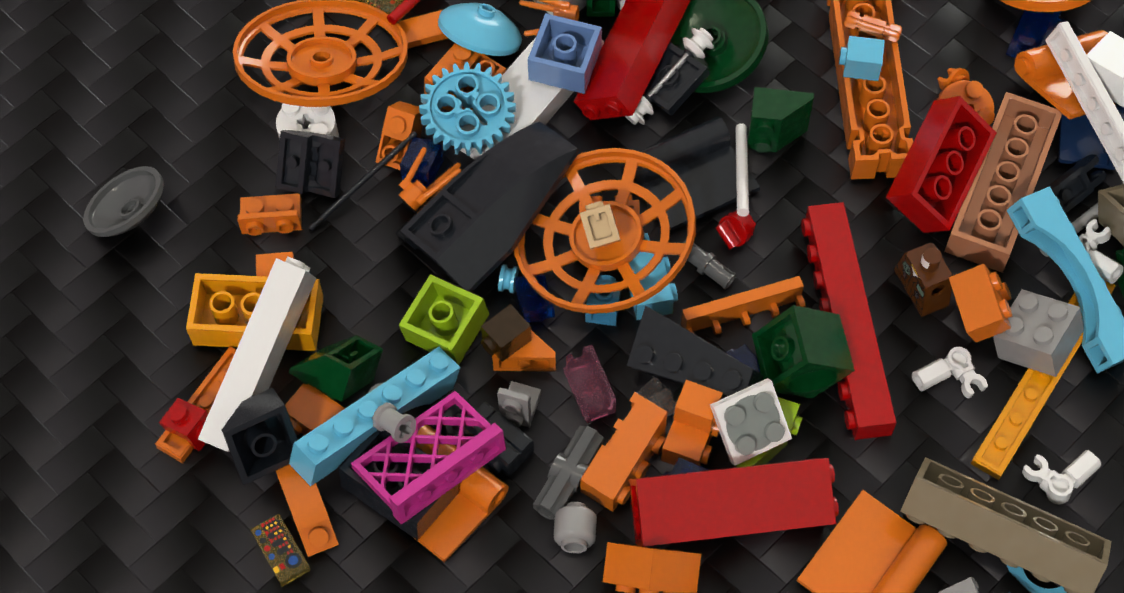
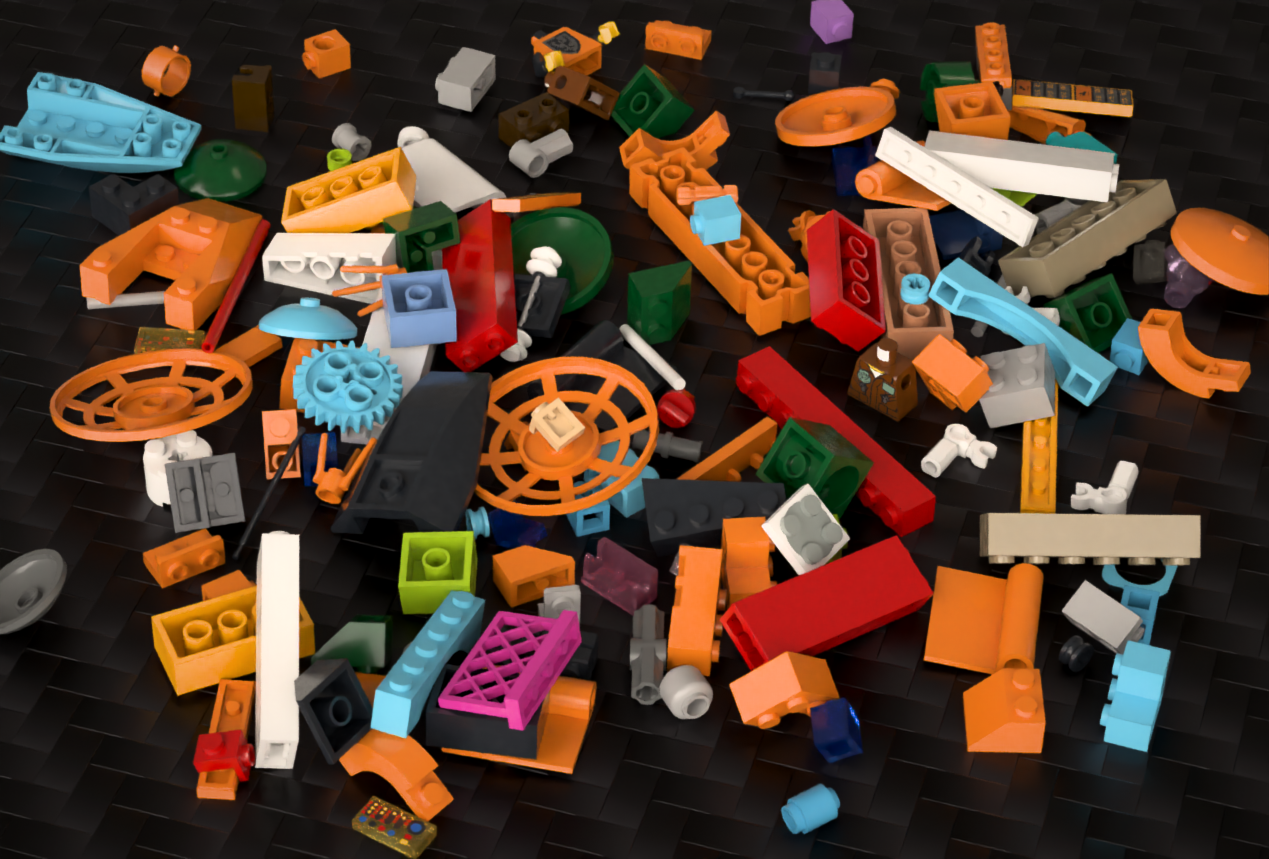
camera: 30 degrees left, 20 degrees down
light grey bush [372,402,416,443] -> none
dark brown brick [481,304,532,362] -> none
none -> medium azure bush [900,273,931,305]

